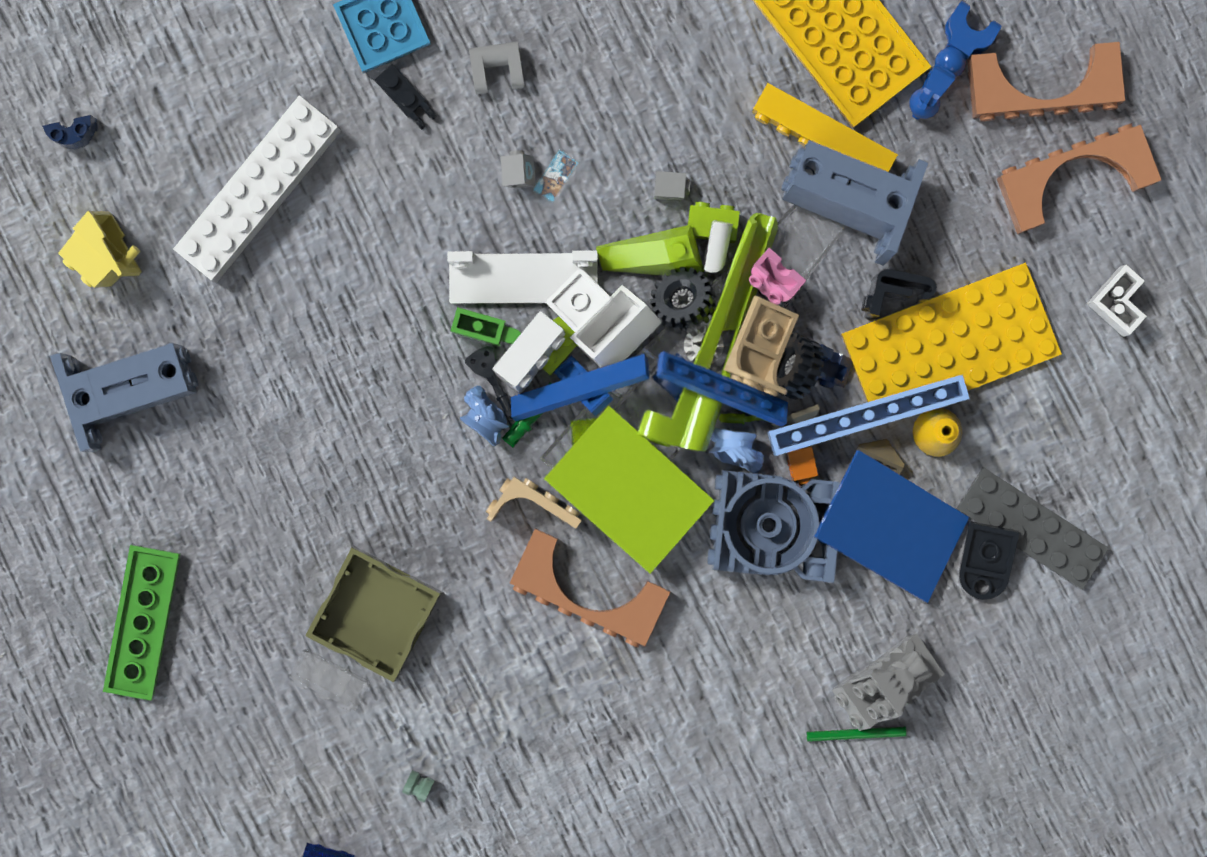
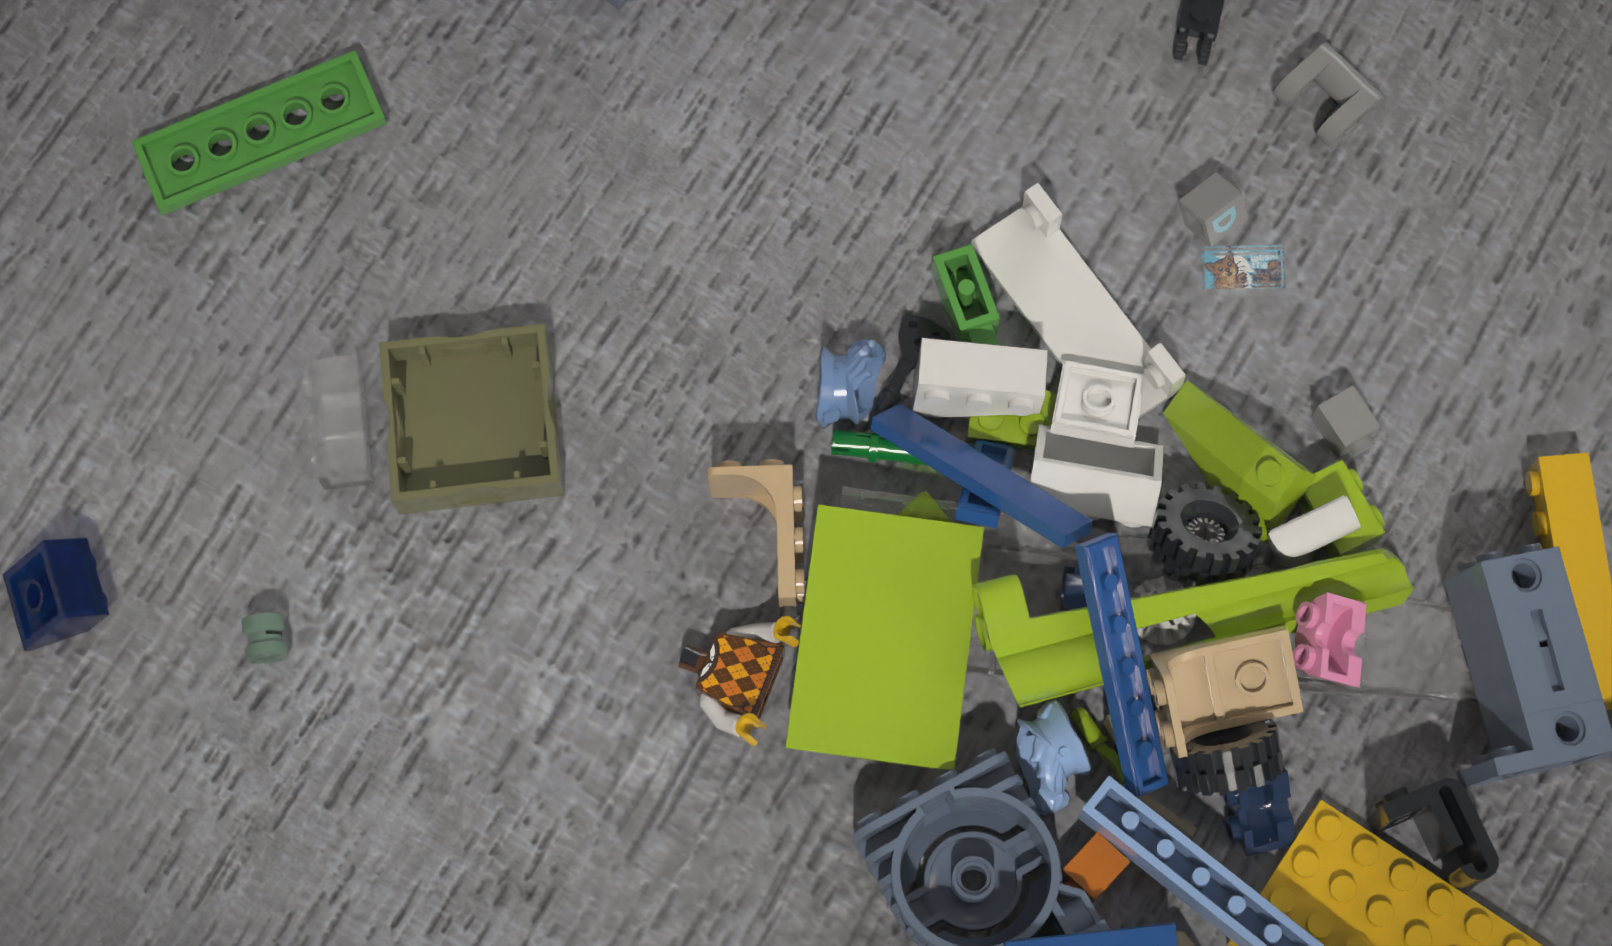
camera: 55 degrees right, 15 degrees down
nougat arch [510,528,670,648] -> none
none -> torso [678,616,802,746]

